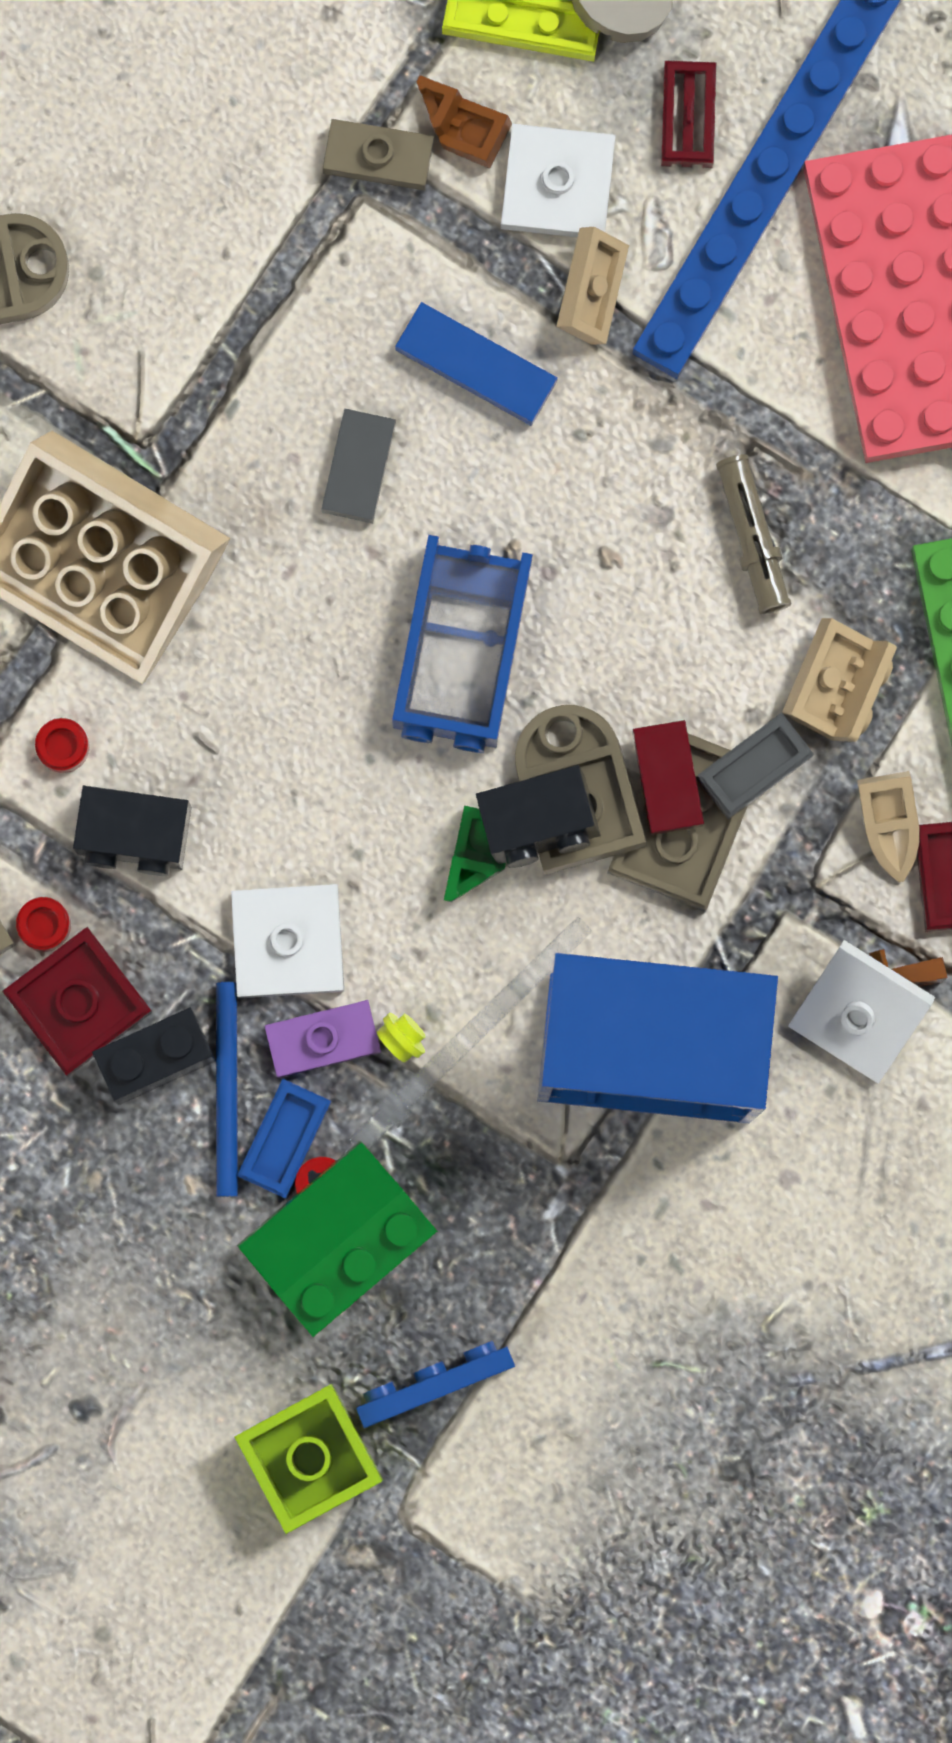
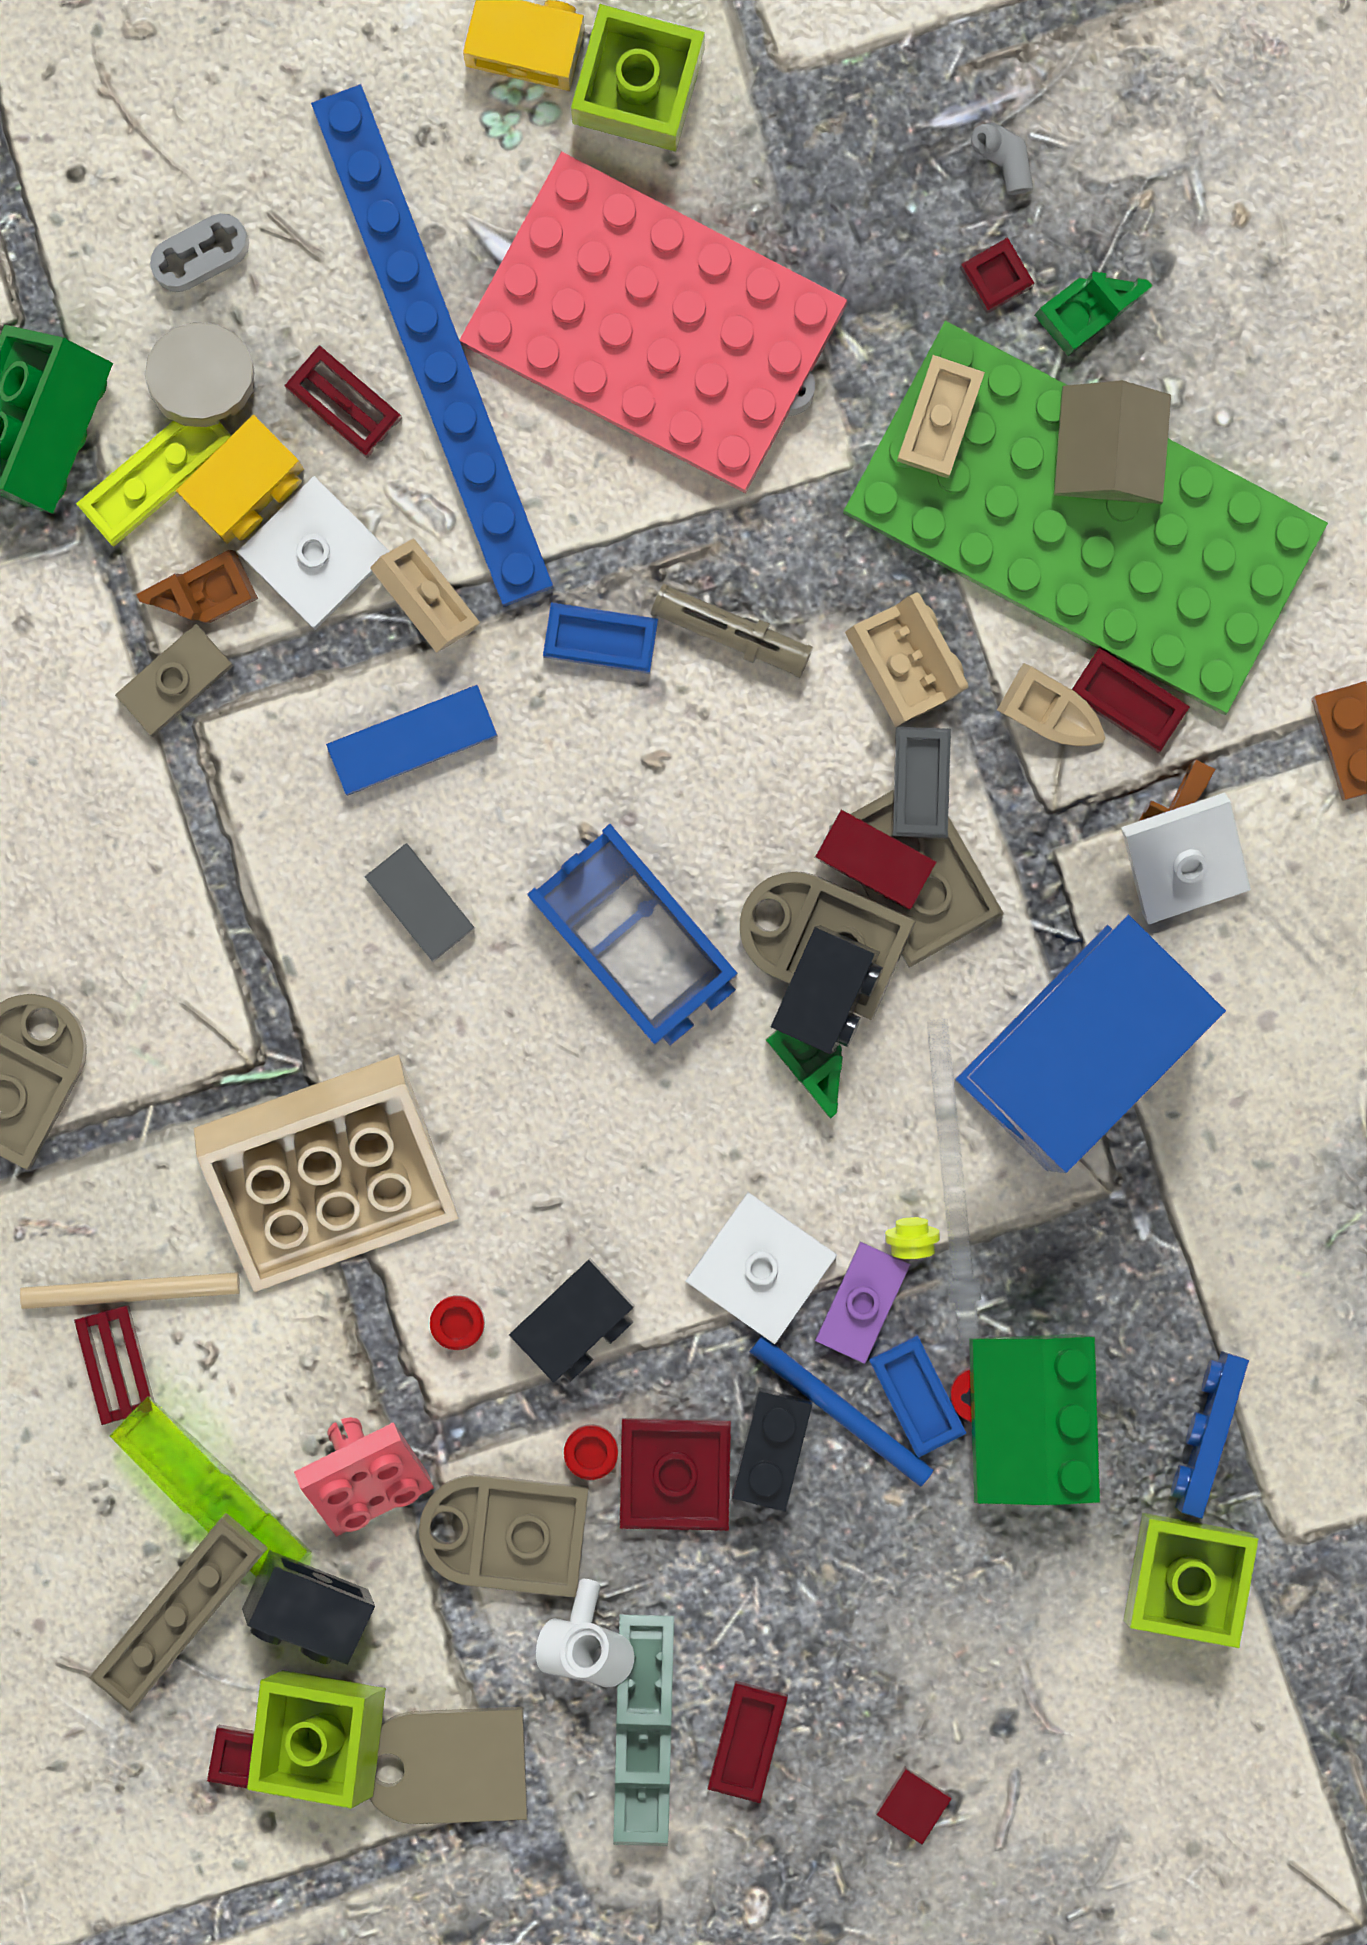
camera: 45 degrees left, 5 degrees up
none -> yellow brick [176,414,304,544]
none -> blue tile [543,603,658,674]

